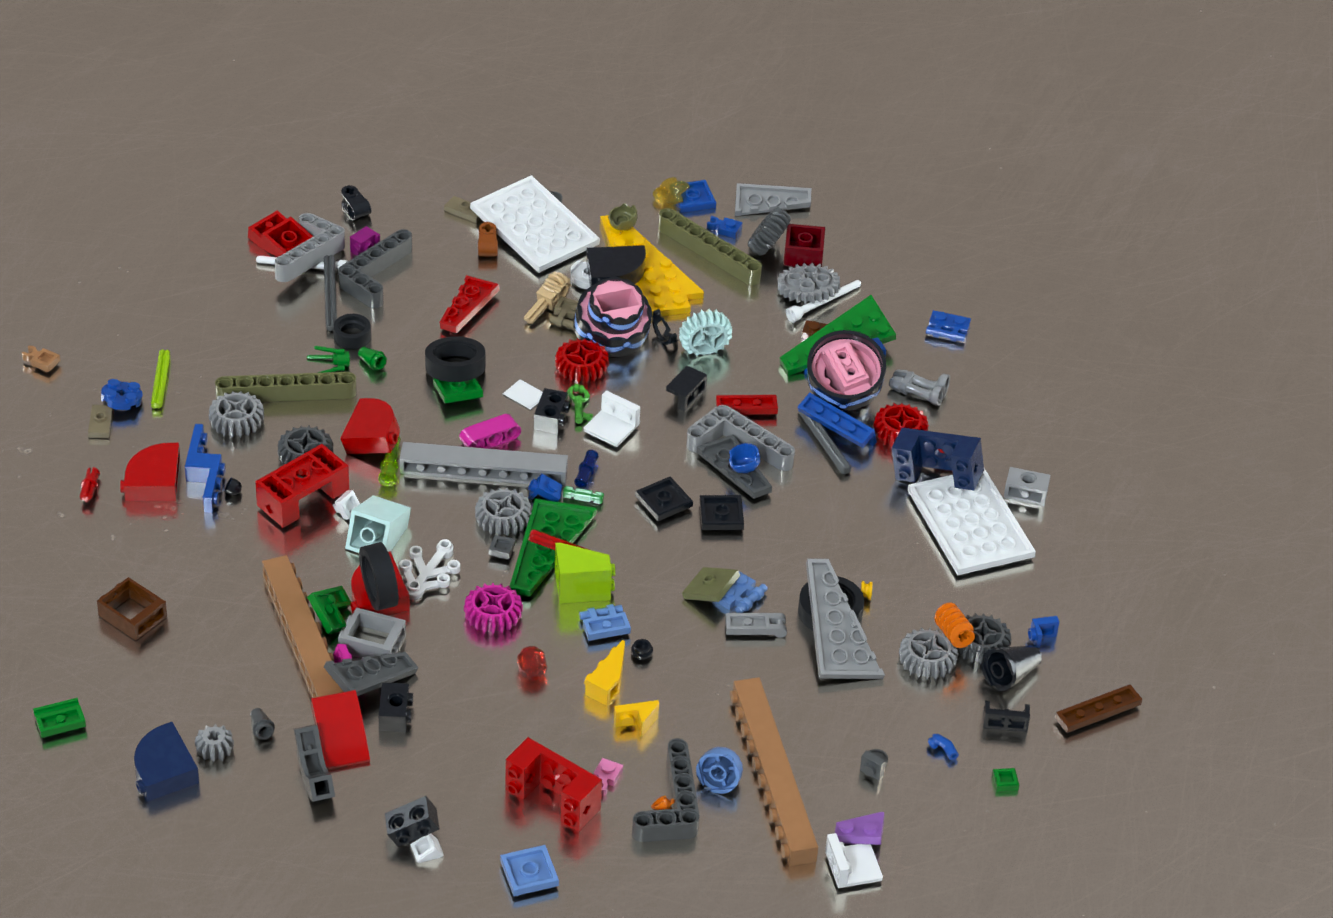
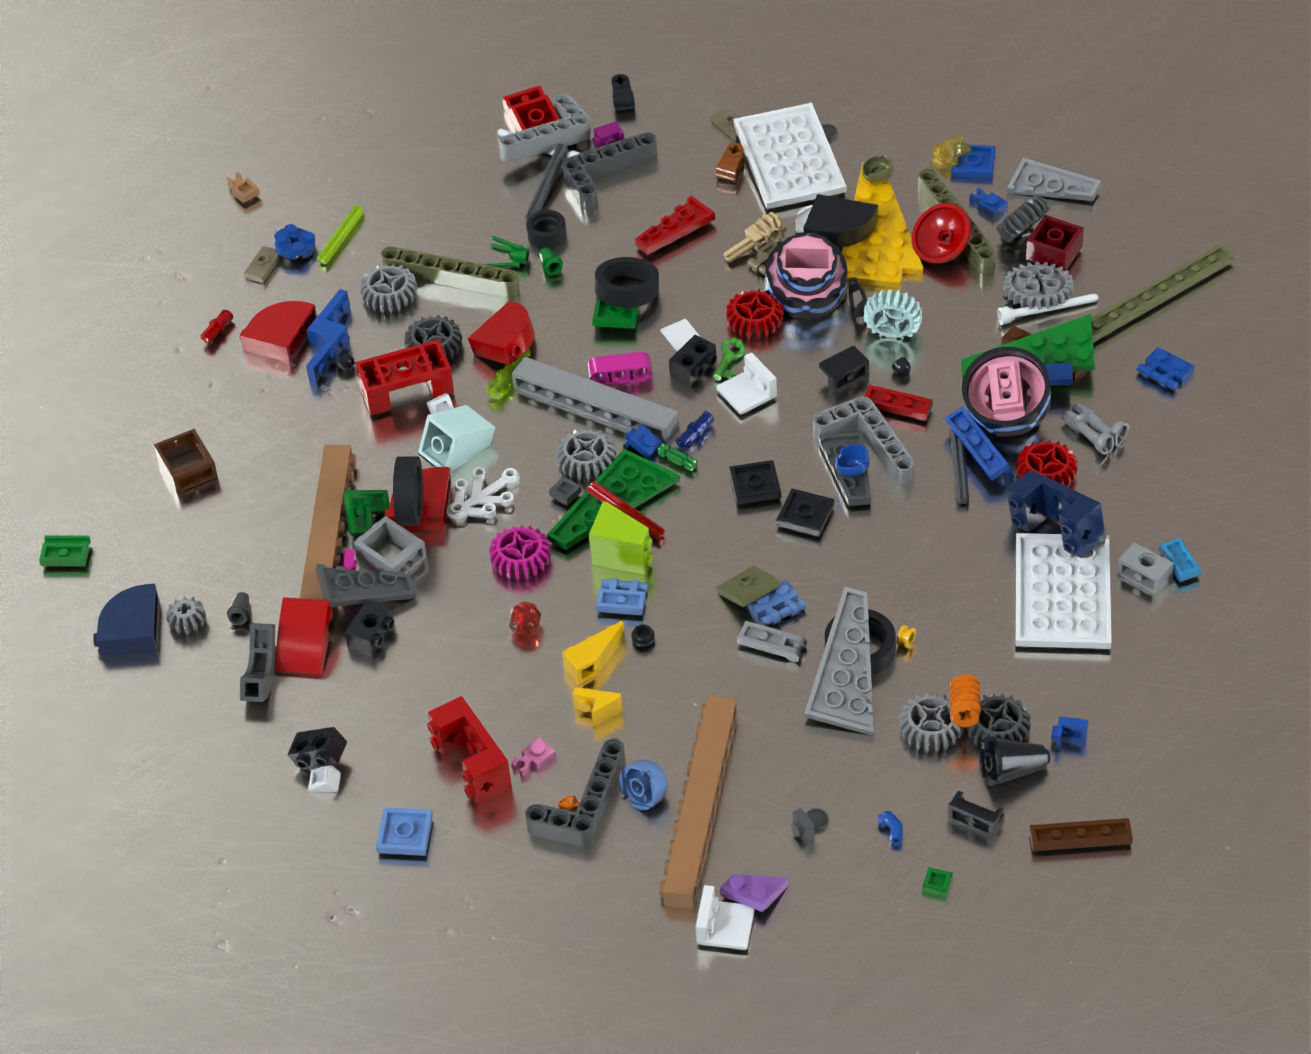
camera: 30 degrees right, 5 degrees up
none -> black hinge [891,357,911,377]
none -> red dish [911,203,971,264]
none -> olive plate [1091,243,1235,342]
none -> dark azure plate [1159,538,1201,582]

